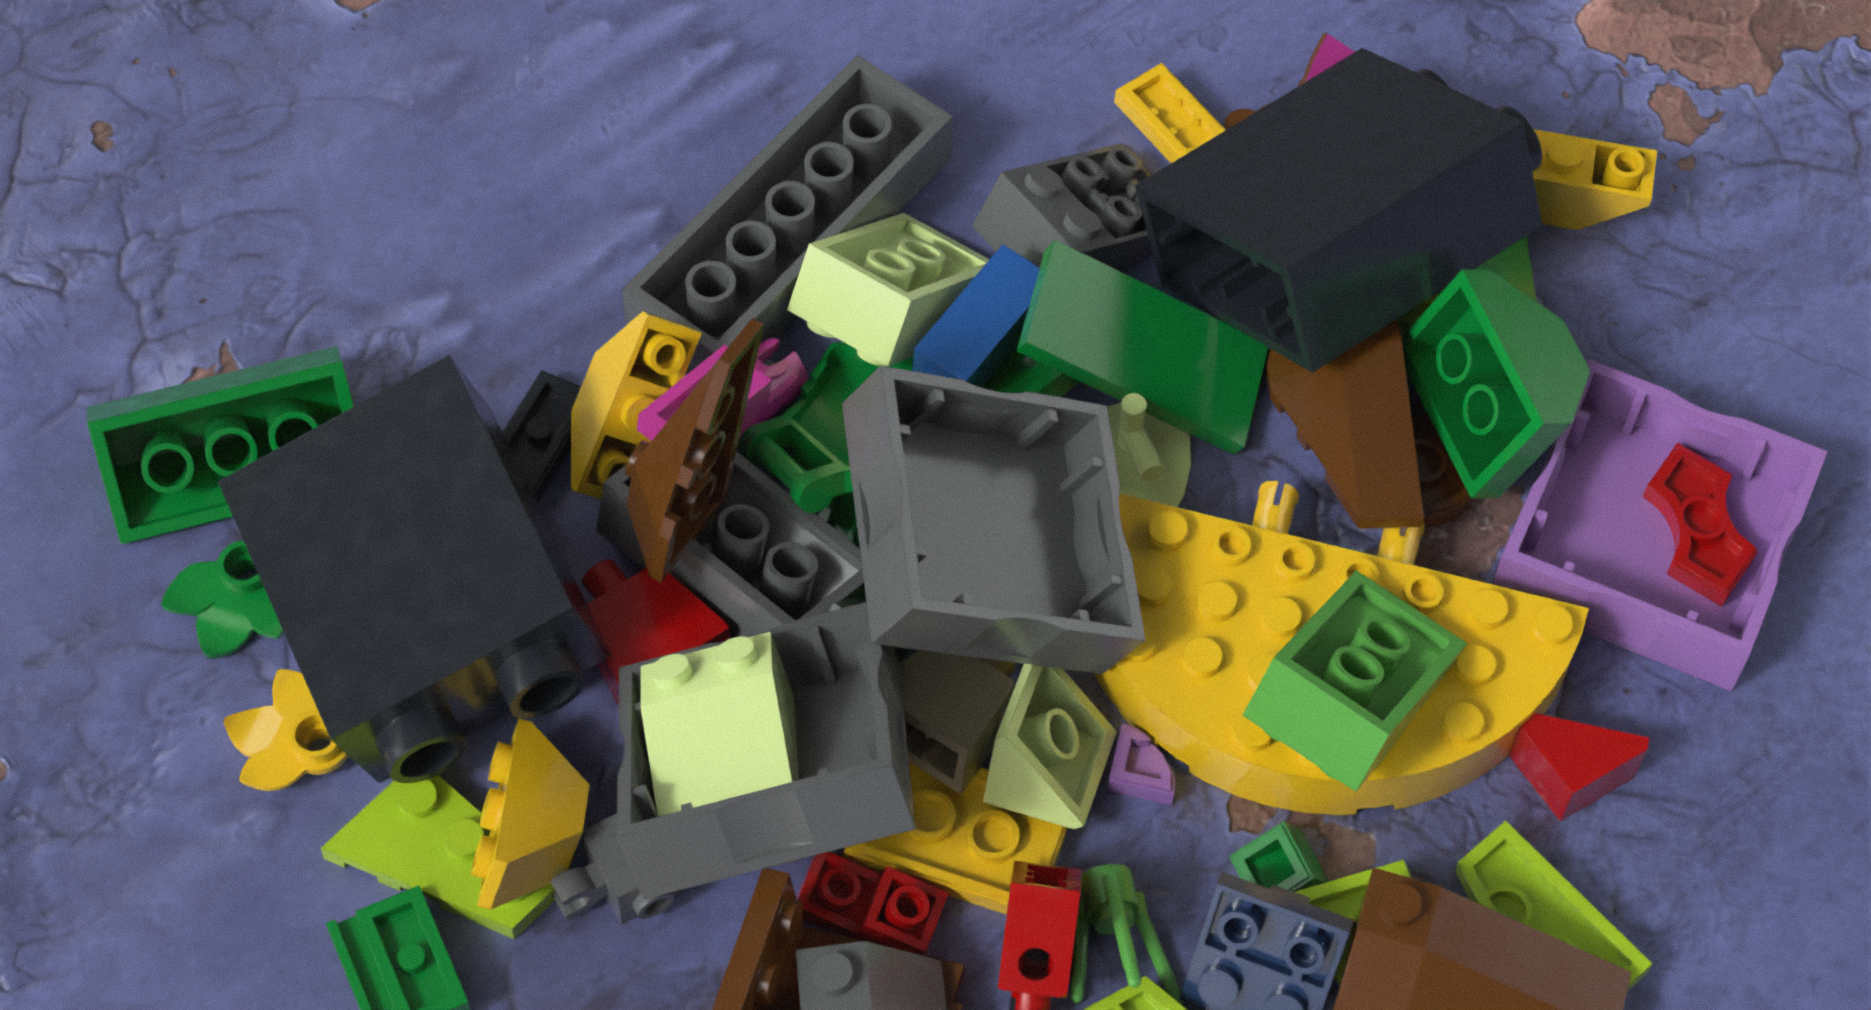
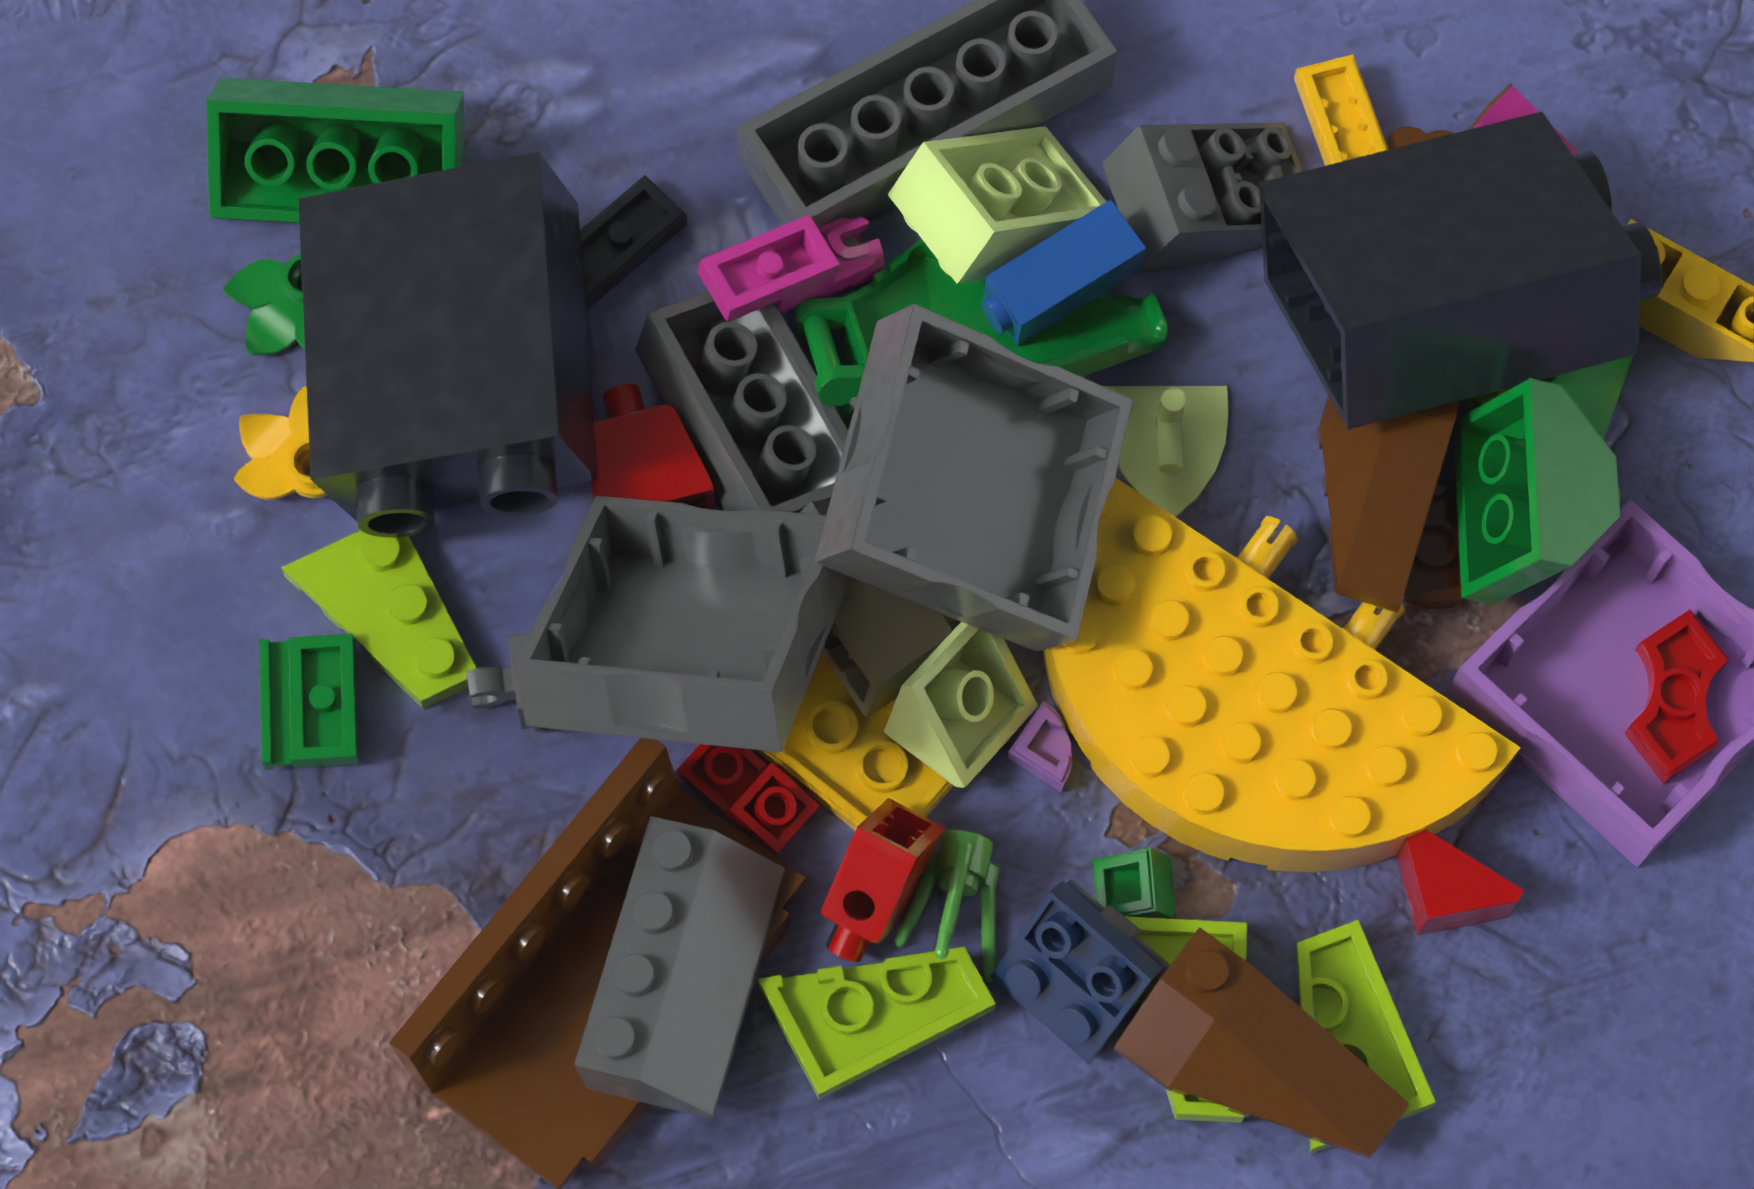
camera: 20 degrees right, 10 degrees up
yellow slope [471,718,590,910] -> none
yellow slope [571,311,702,499] -> none
reddish brown wedge [625,318,764,583] -> none
yellowish green slope [641,632,799,817] -> none
green tile [1017,240,1268,455] -> none
bright green slope [1243,570,1467,792] -> none

